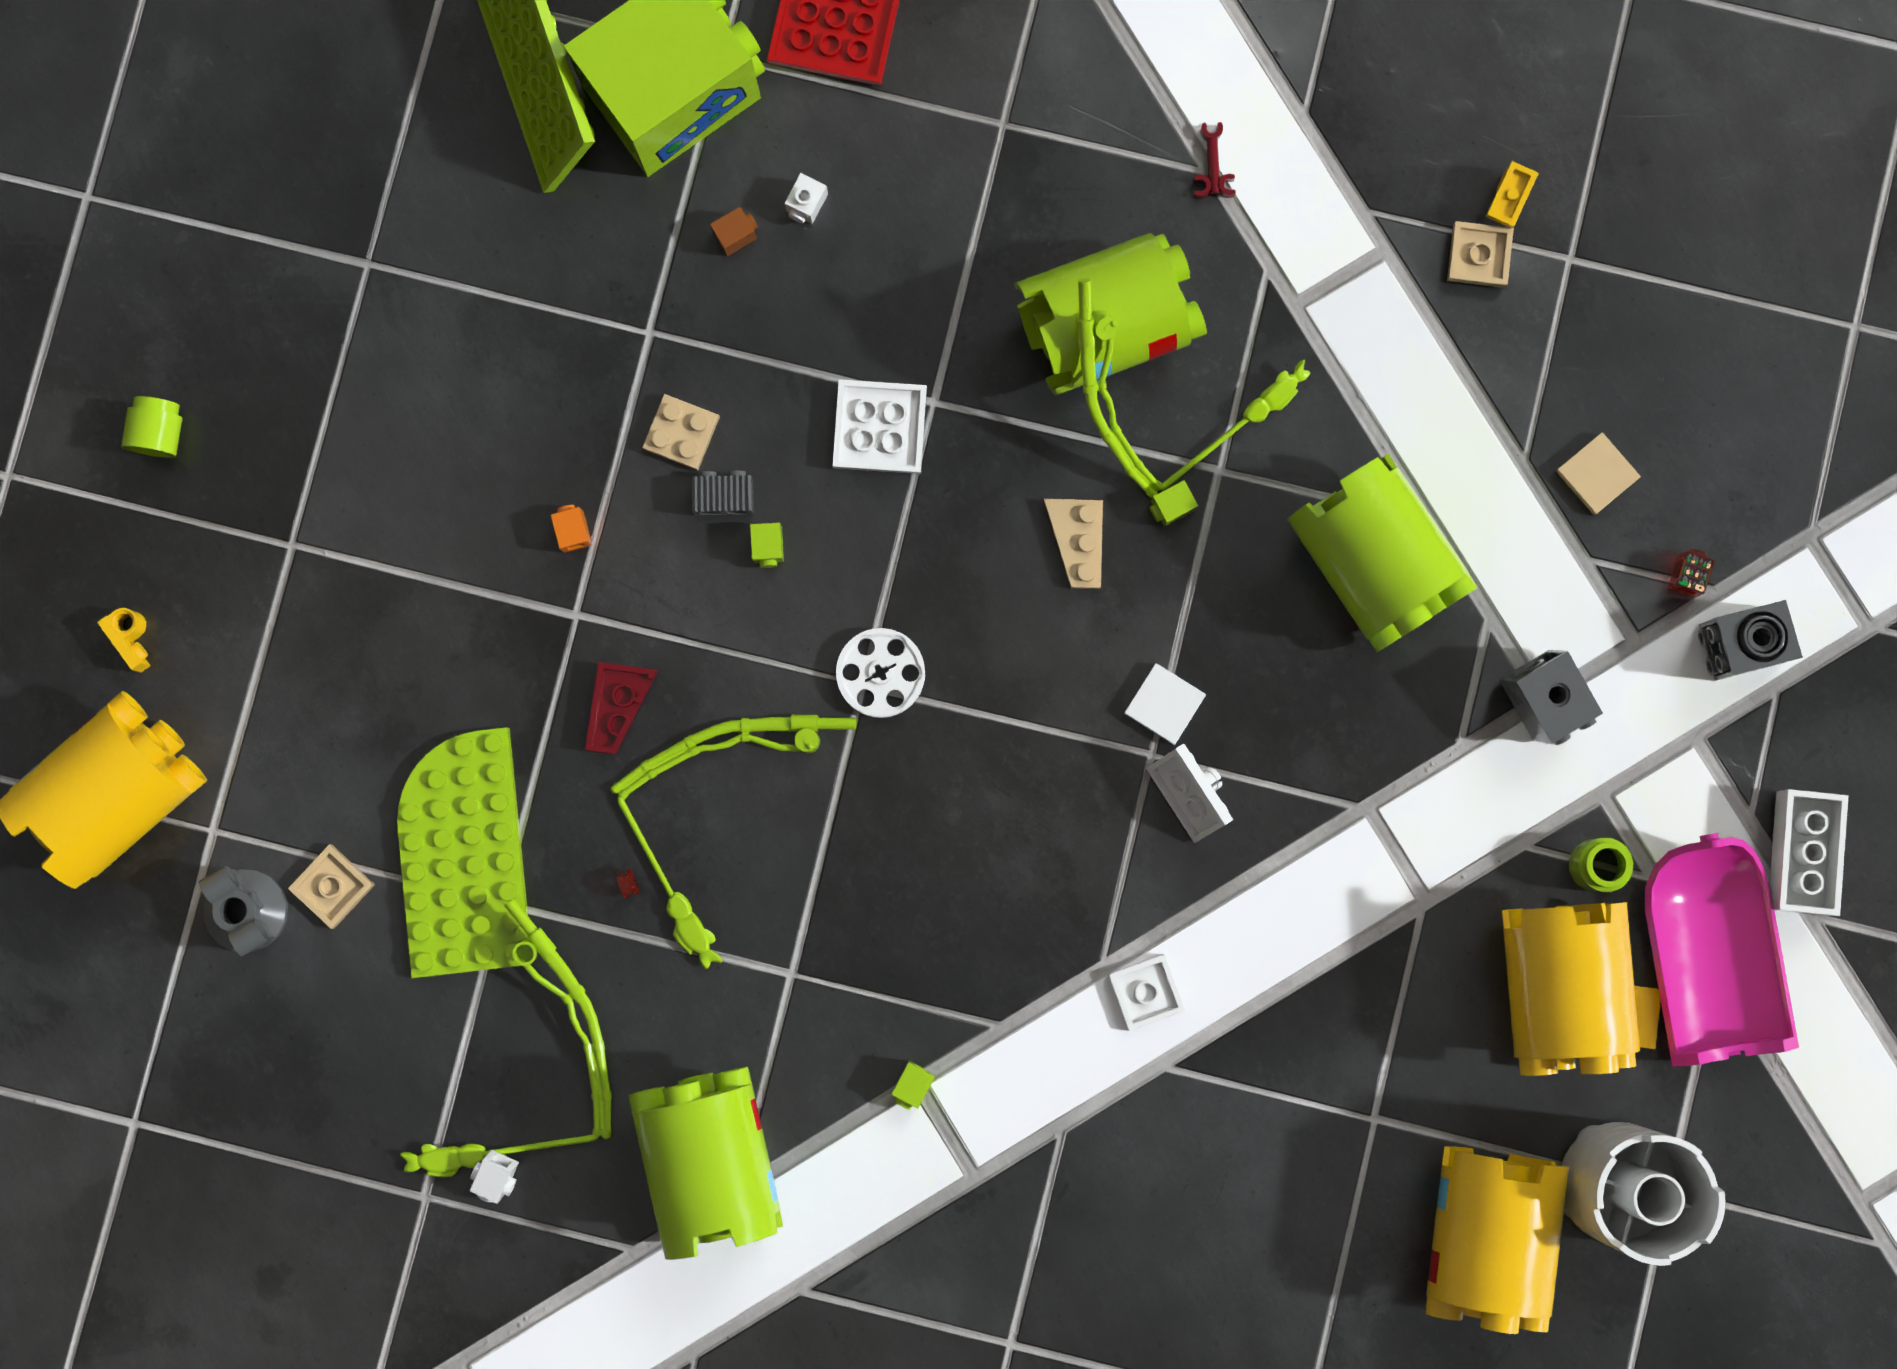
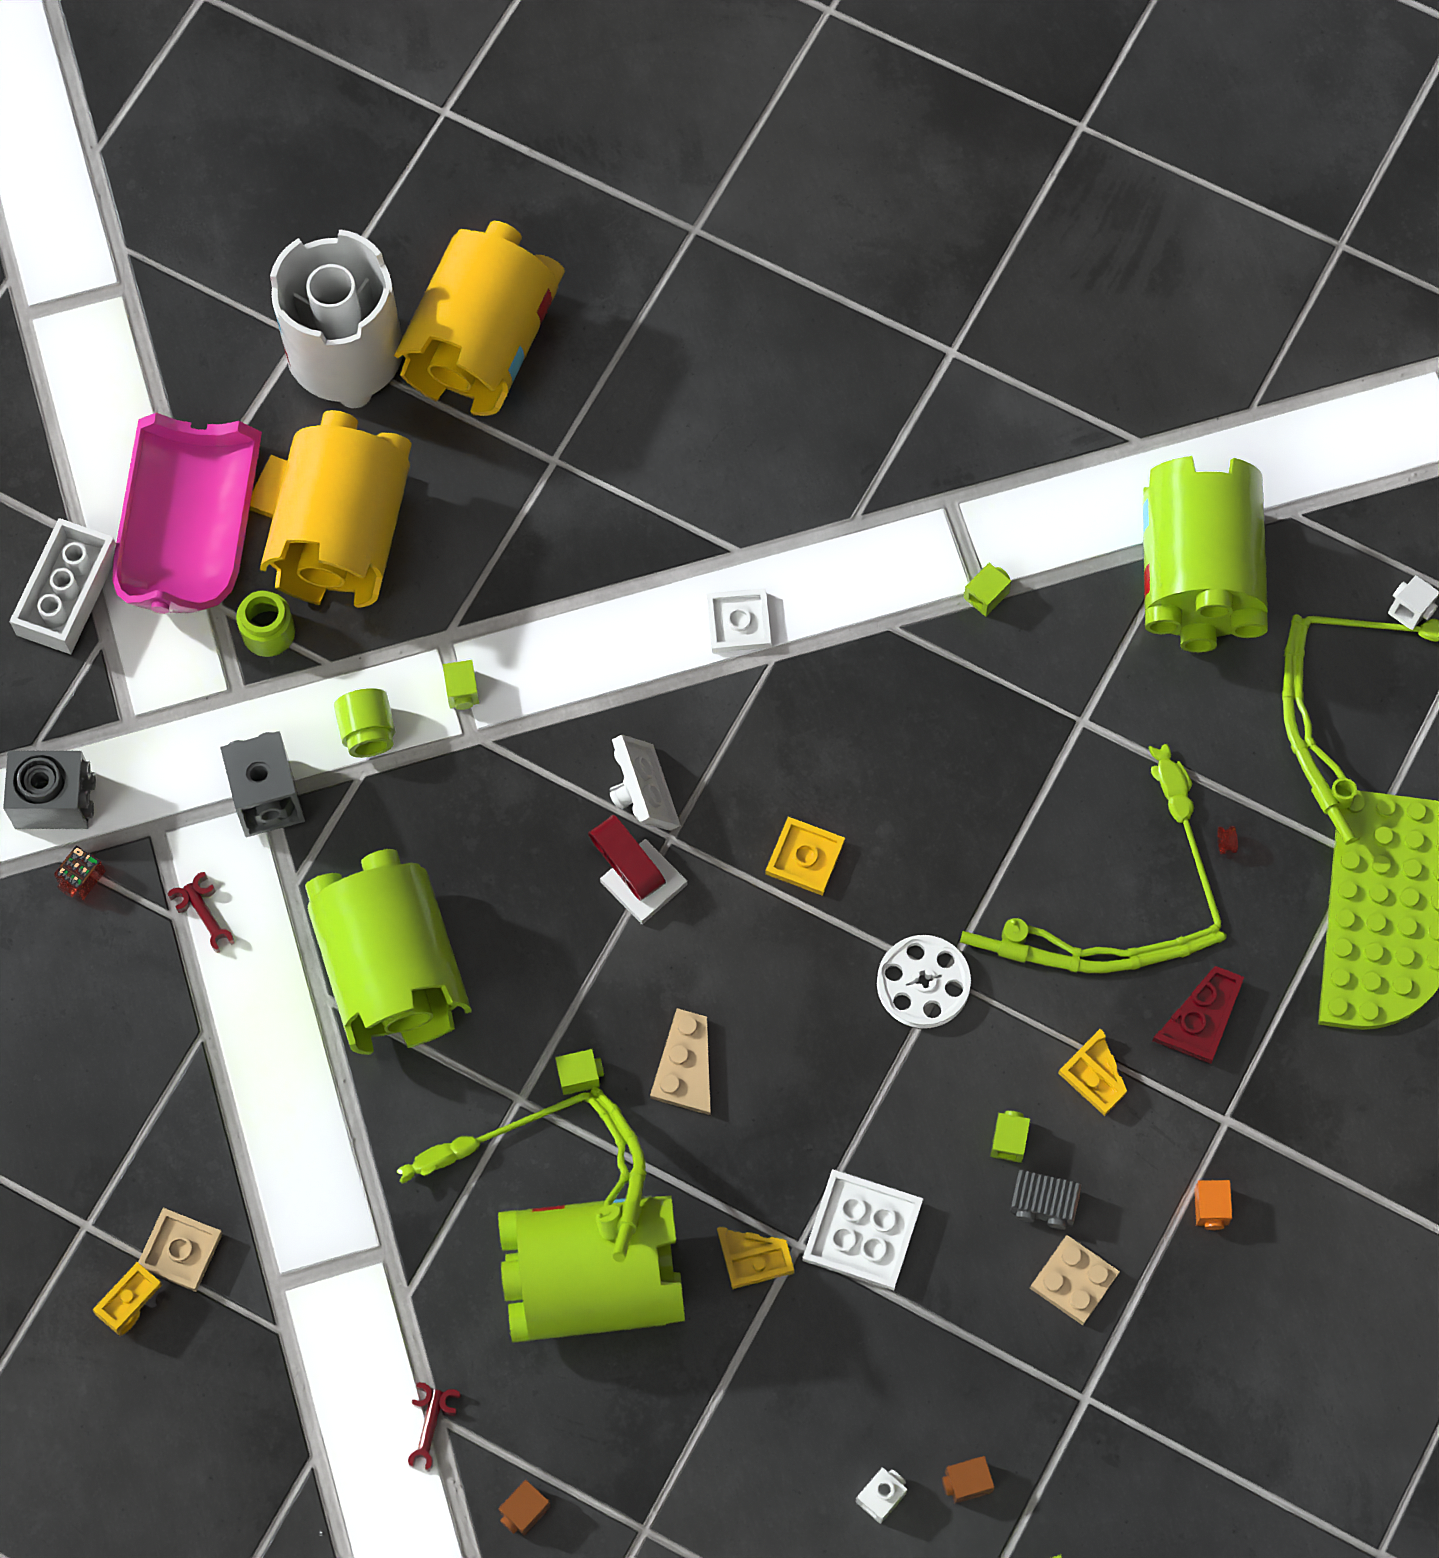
camera: 165 degrees left, 15 degrees down
tan tile [1556,432,1641,515] -> none
none -> dark red bar [167,872,235,953]
none -> lime piece [334,688,396,758]
none -> lime brick [442,660,479,710]
none -> dark orange brick [499,1479,551,1536]
none -> dark red beam [588,815,666,901]
none -> yellow wing [717,1227,794,1289]
none -> yellow tile [766,817,845,896]
none -> yellow wing [1058,1029,1127,1116]

